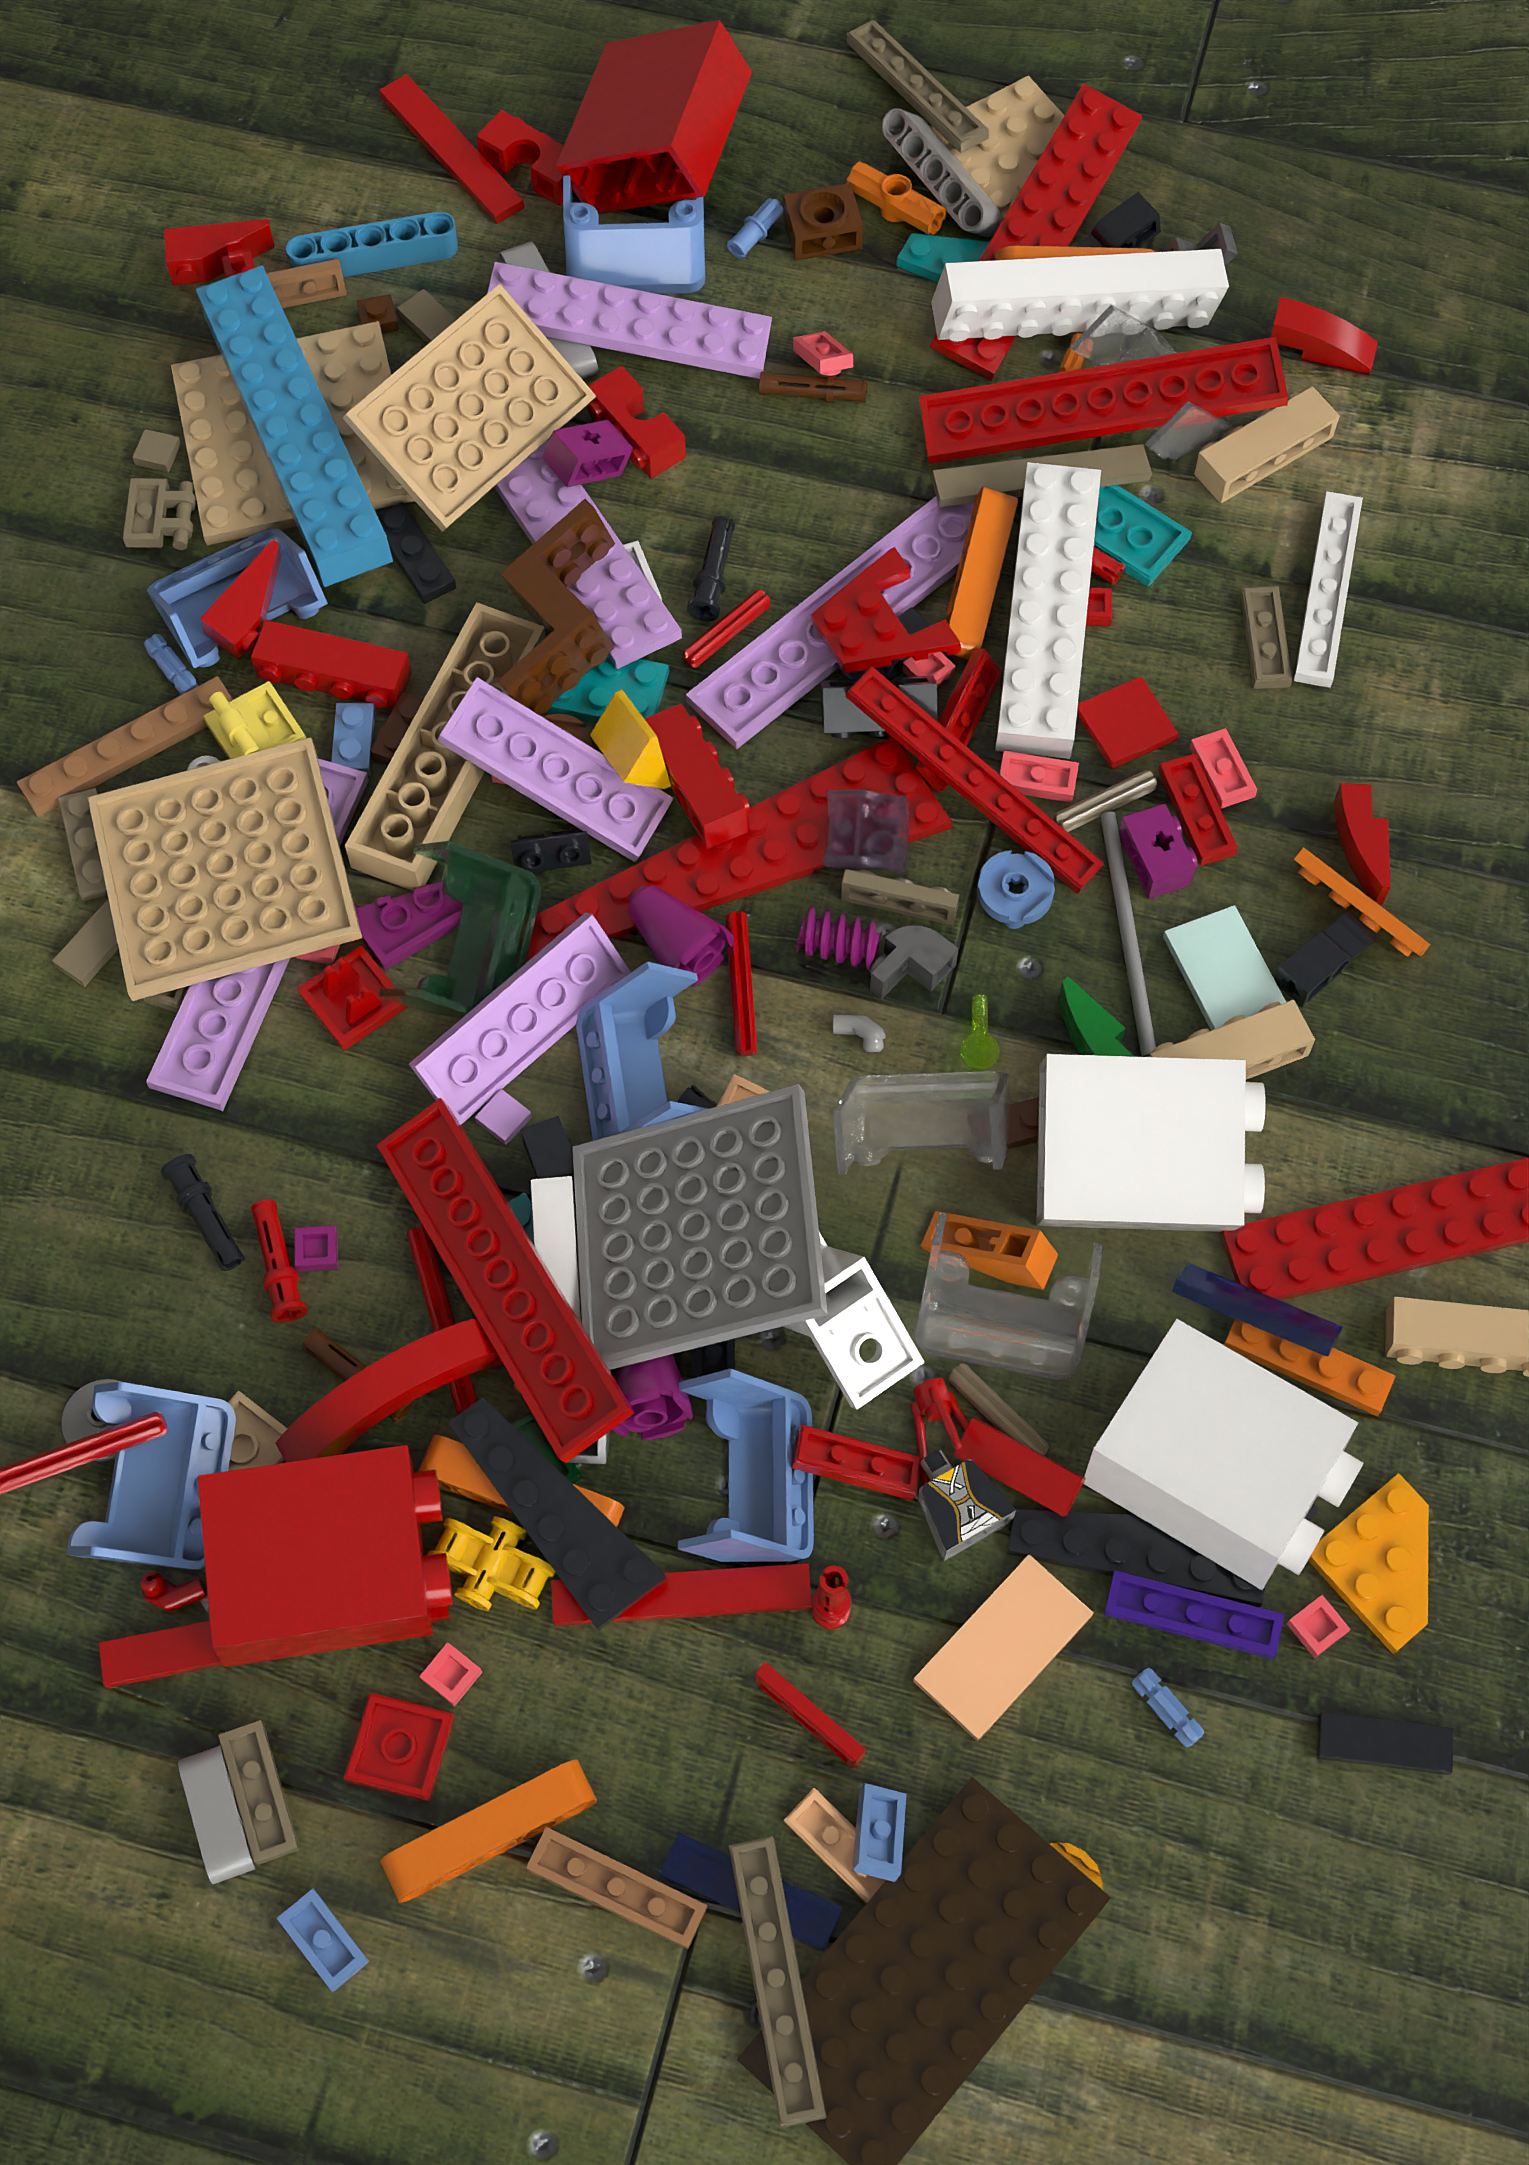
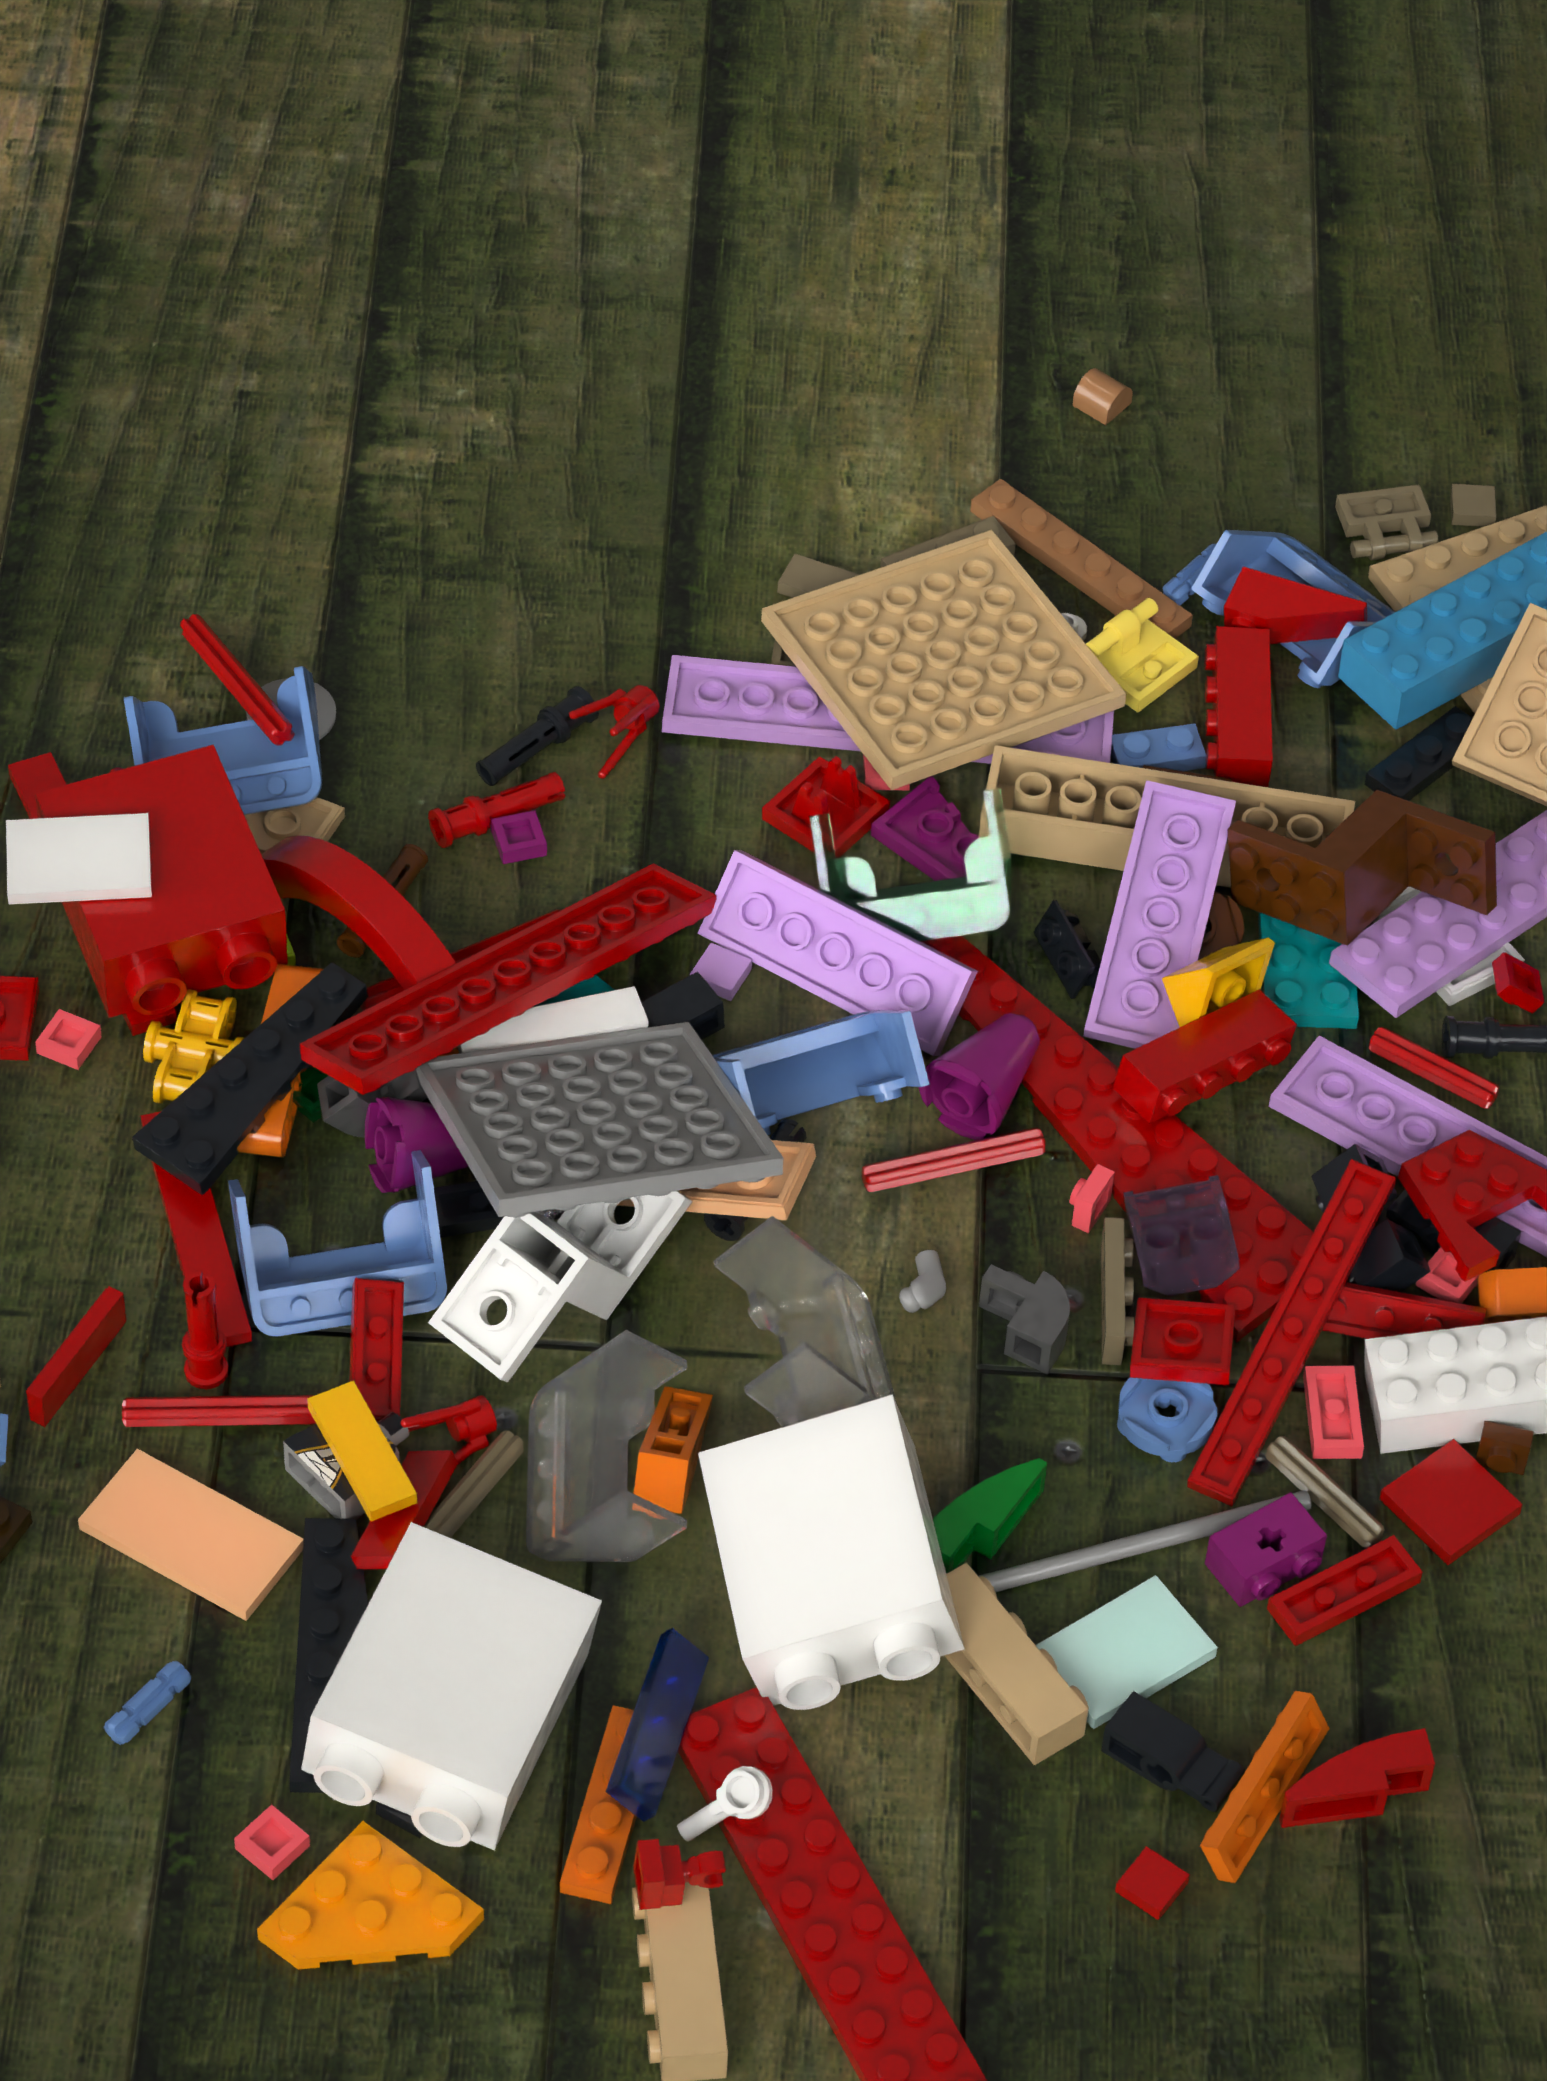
camera: 75 degrees right, 15 degrees down
magenta piece [796,906,882,971] -> none
clear neon green plate [960,995,1000,1071] -> none
dark purple plate [1104,1570,1284,1659] -> none
coral plate [1189,728,1258,809] -> none
black tile [1317,1712,1454,1775] -> none
none -> white tile [6,813,152,905]
none -> red axle [122,1395,316,1427]
none -> yellow tile [307,1380,417,1522]
none -> red plant [569,685,660,779]
none -> red piece [633,1839,726,1910]
none -> white plate [677,1766,773,1842]
none -> coral plate [1069,1164,1115,1234]
none -> red tile [1115,1846,1190,1921]
none -> red tile [1130,1298,1236,1385]
none -> reddish brown plate [1475,1421,1534,1475]
none -> red plate [1492,952,1545,1014]

